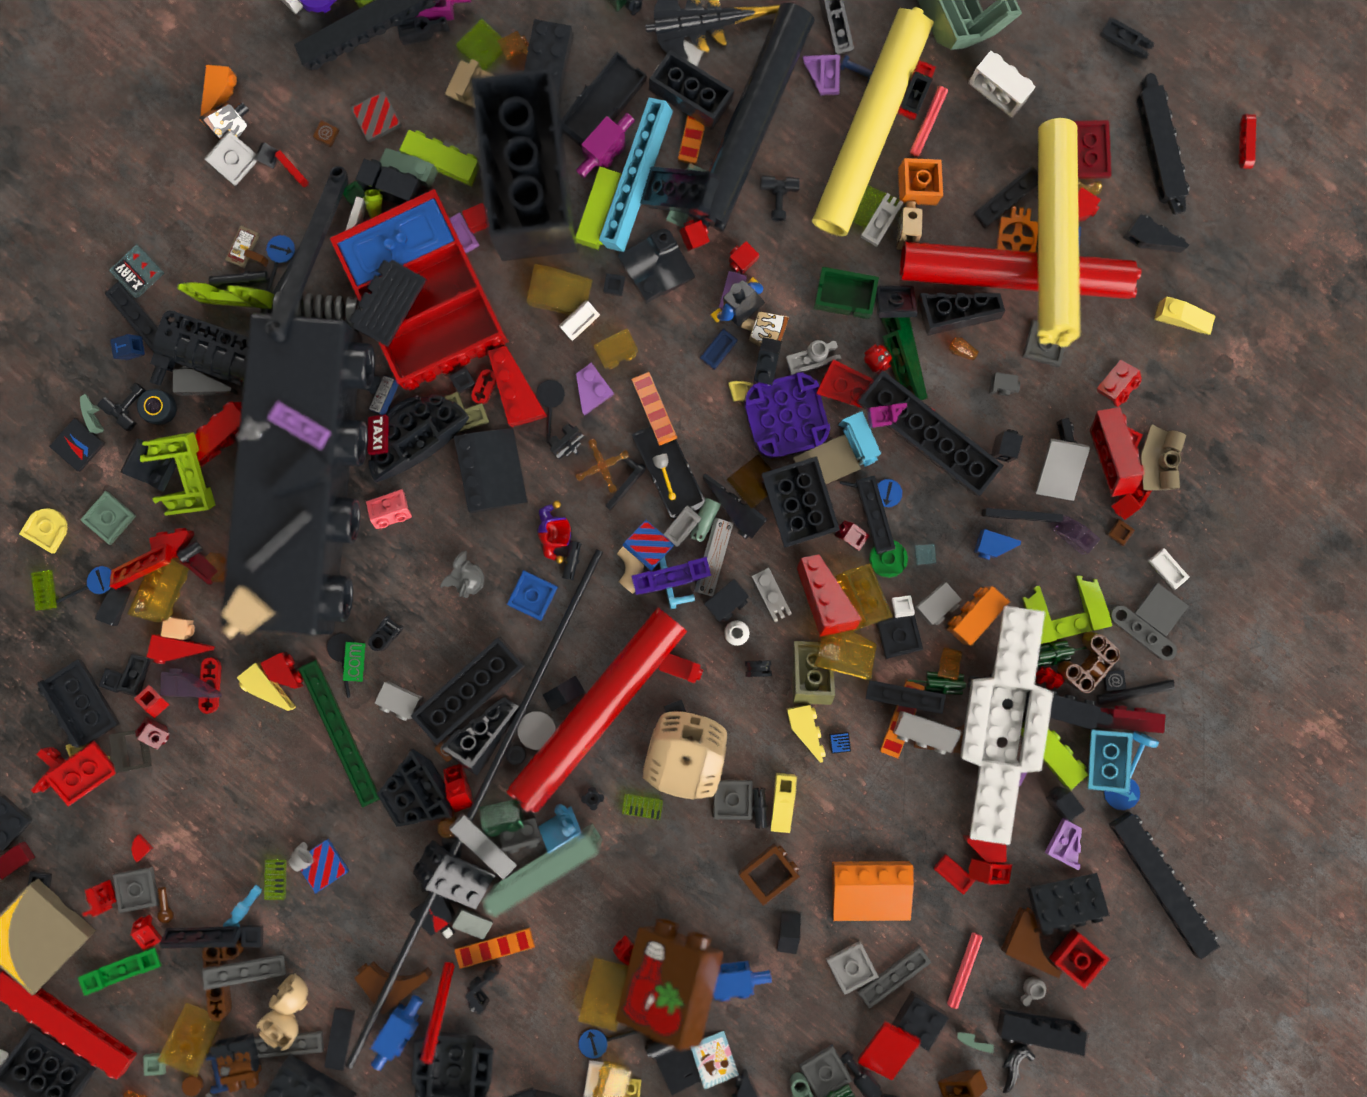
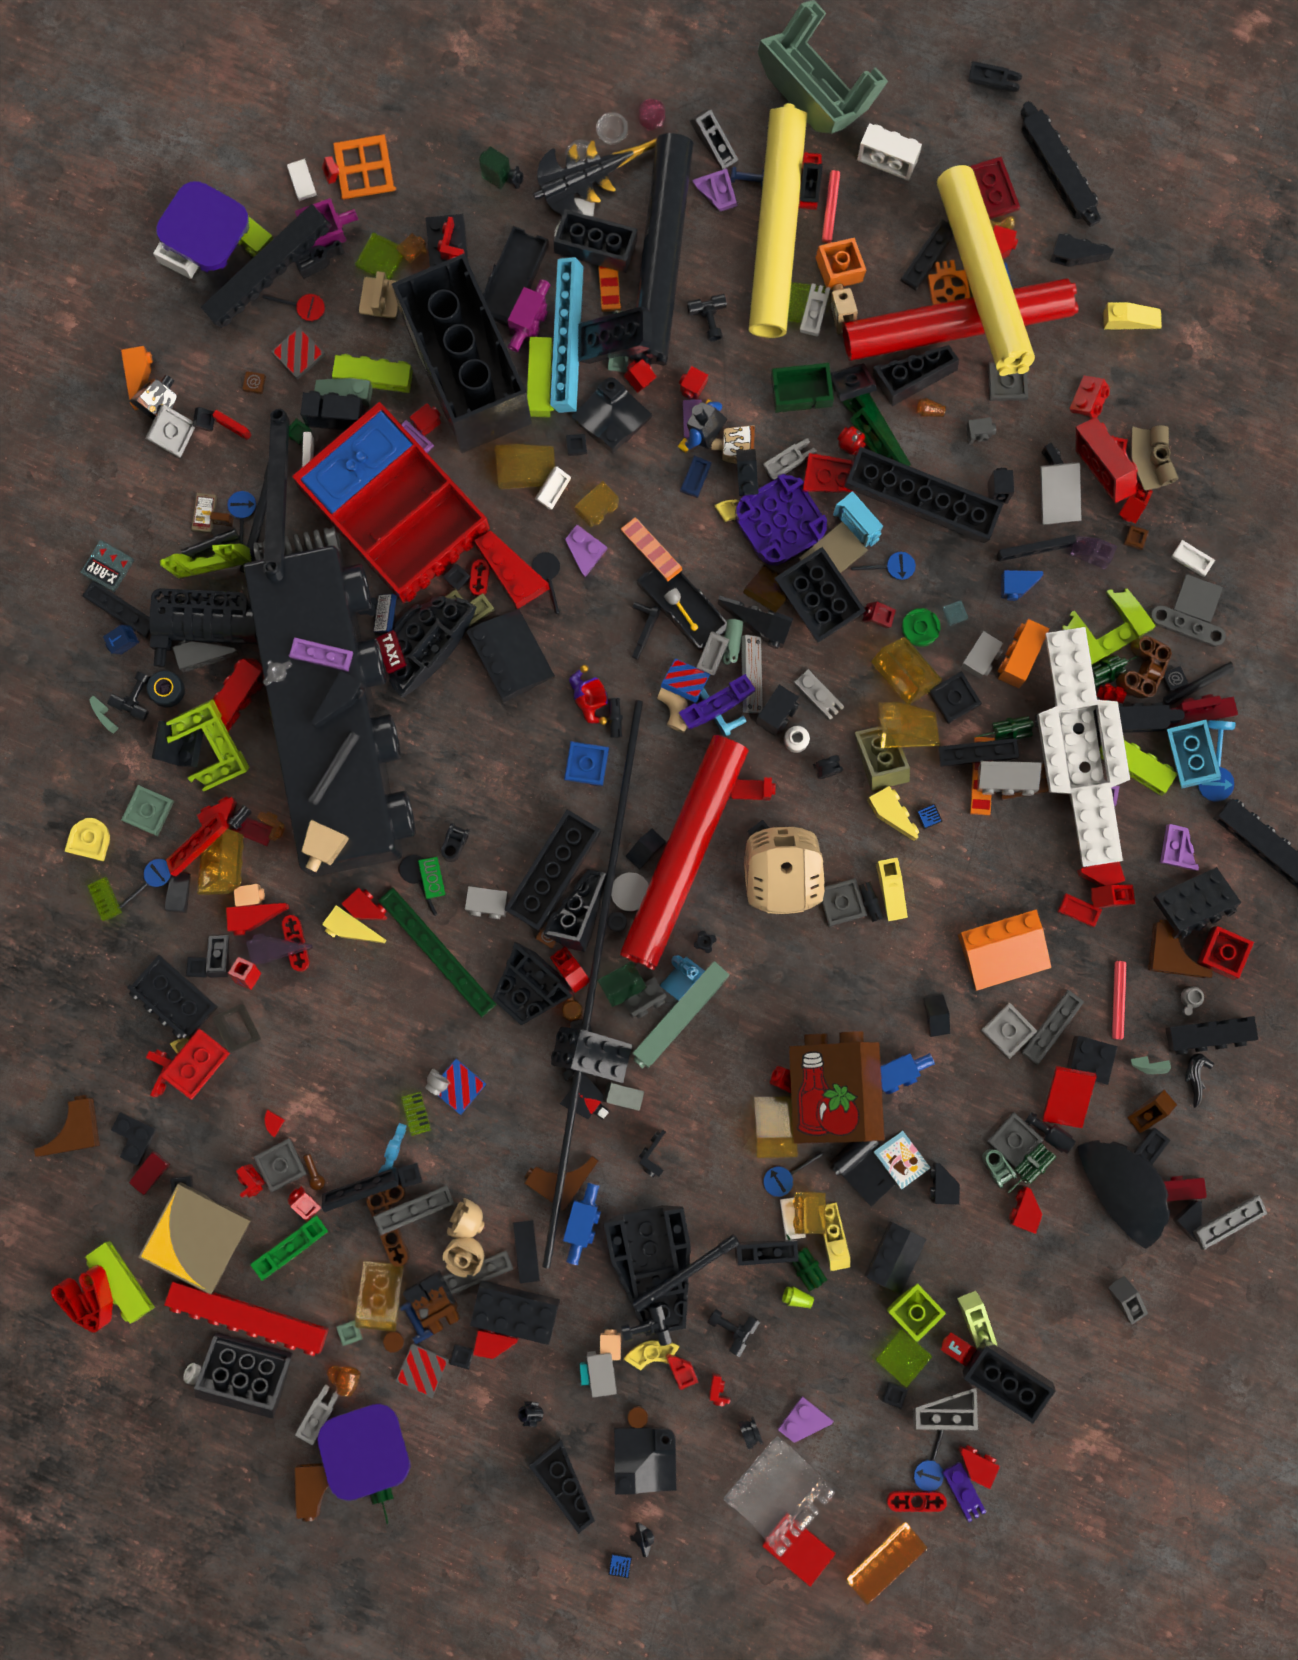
camera: 15 degrees left, 5 degrees down
black tile [49,418,105,472] -> none
brick [135,716,169,750] -> none
black hinge [349,259,427,347] -> none
lime cone [363,189,383,219] -> none
coral bracket [366,490,412,529] -> none
red axle [421,962,455,1063] -> none
dark grey helmet [440,551,484,598] -> none
tile [449,814,517,880] -> none
tile [455,927,535,969] -> none
black hips [548,423,584,459] -> none
clear orange piece [576,439,630,493] -> none
clear neon green tile [622,794,663,820] -> none
reddish brown window [738,843,800,906] -> none
wedge [797,554,862,637] -> none
light grey piece [807,340,837,362] -> none
black tile [855,475,896,555] -> none
magenta slope [867,403,907,428] -> none
white tile [891,595,915,618] -> none
clear orange bracket [938,648,962,680] -> none
black brick [1046,786,1085,822] -> none
red beam [1239,114,1256,169] -> none
none -> red piece [262,294,325,322]
none -> red bracket [438,217,465,260]

